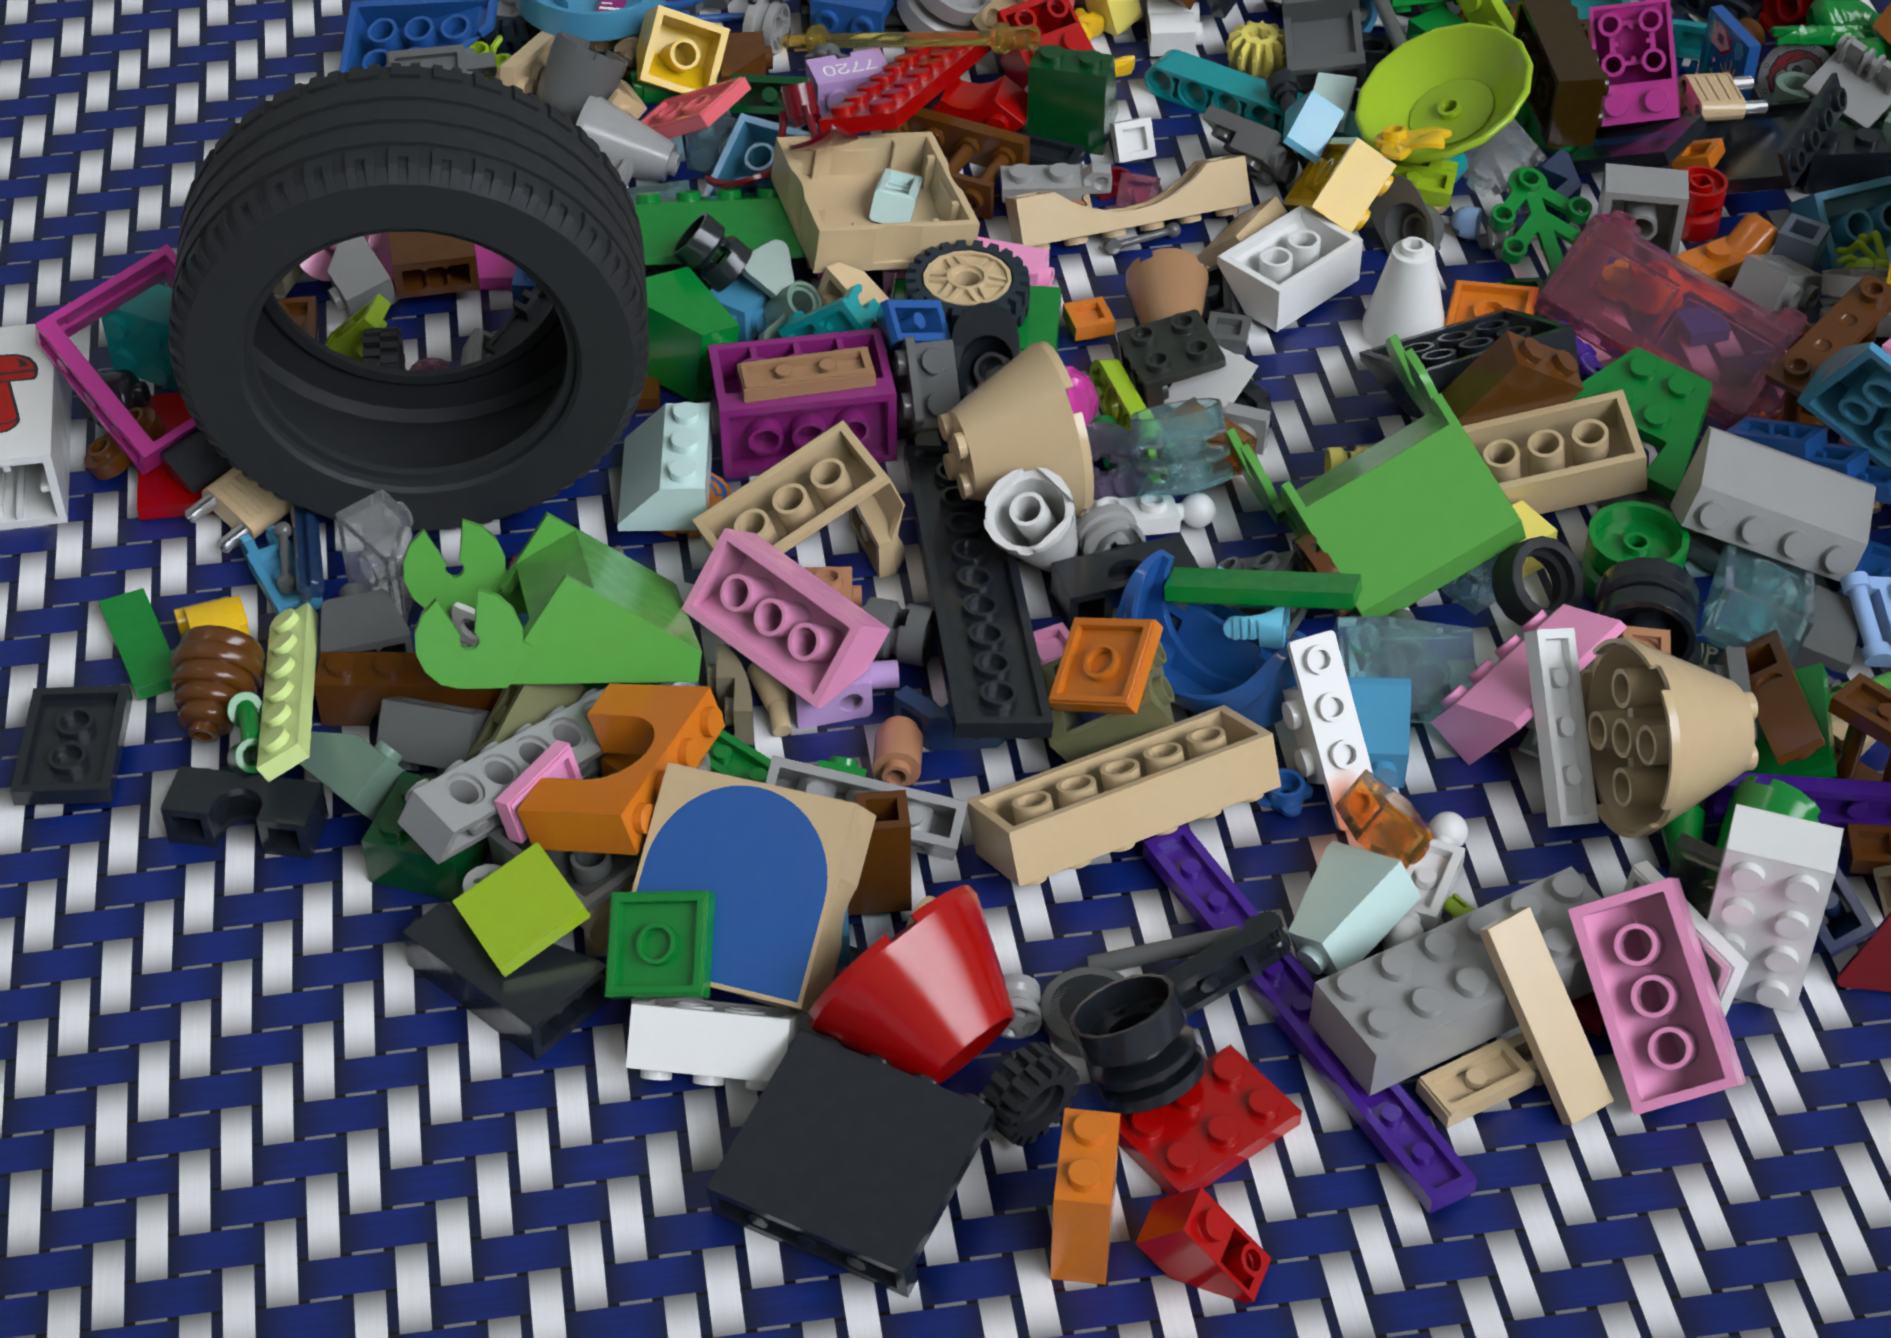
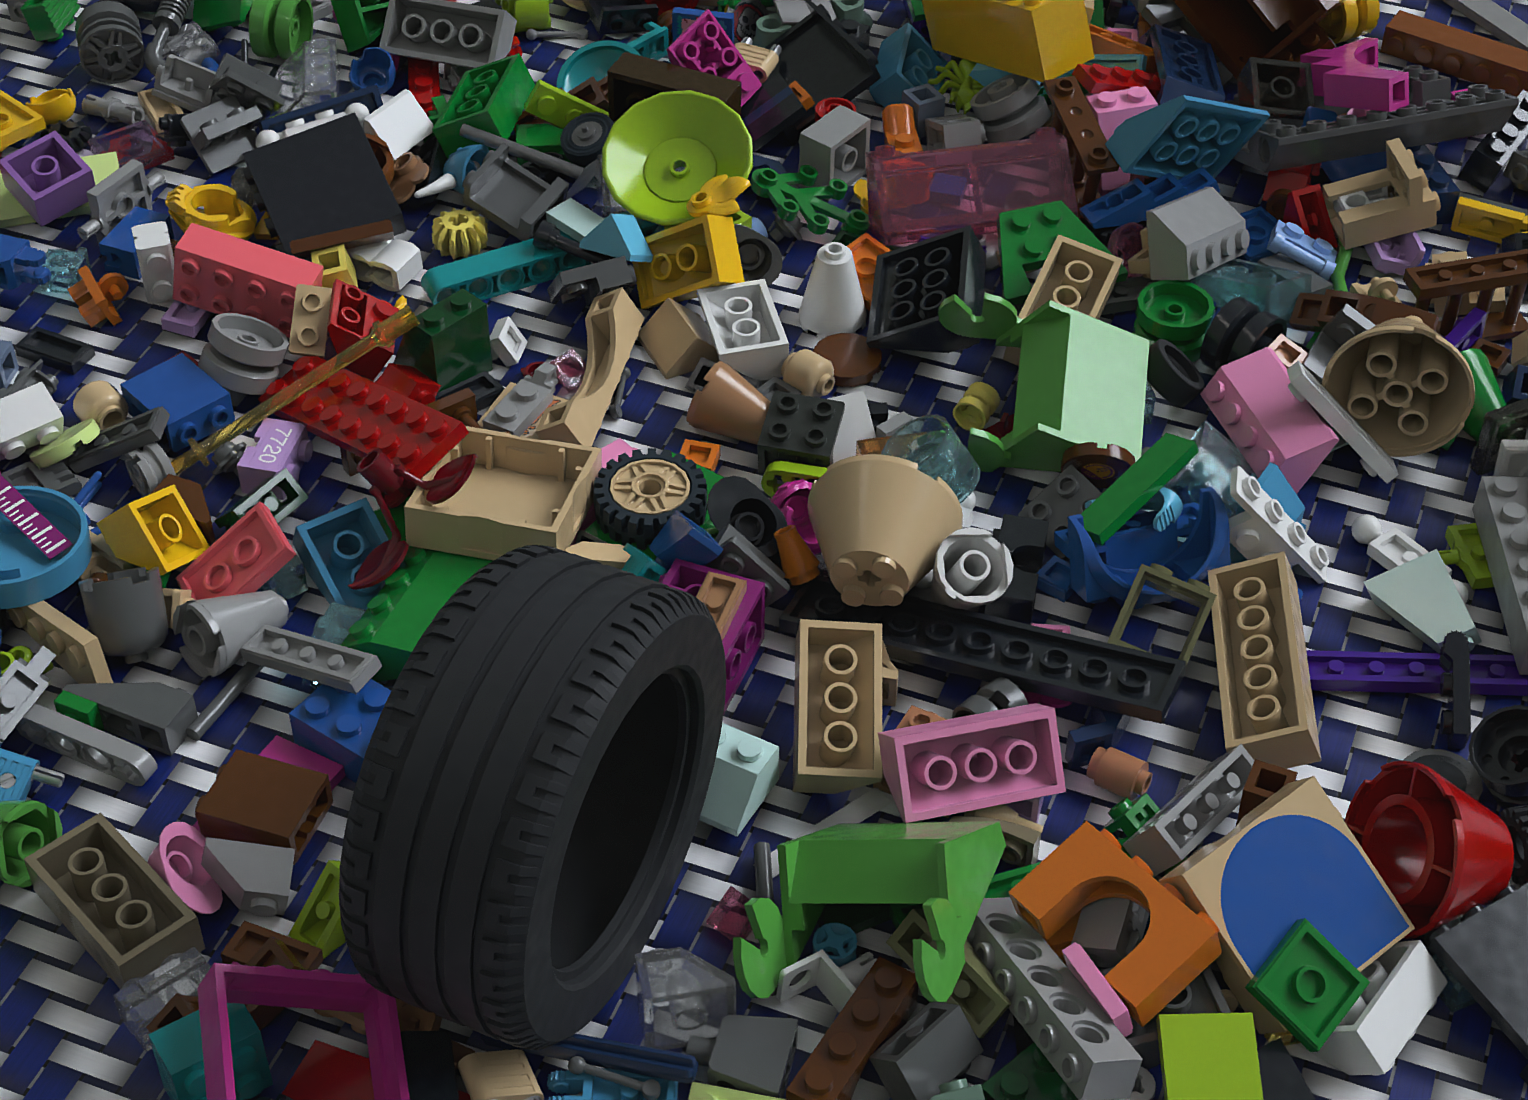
camera: 60 degrees left, 0 degrees up
light aqua slope [869,168,923,224] -> none
orange tile [1048,617,1164,714] -> none
dark grey bar [1087,925,1240,971] -> none
clear orange piece [1334,769,1434,869] -> none
reddish brown brick [1441,330,1584,426] -> none
none -> tan head [781,349,835,398]
none -> reddish brown tile [813,333,882,387]

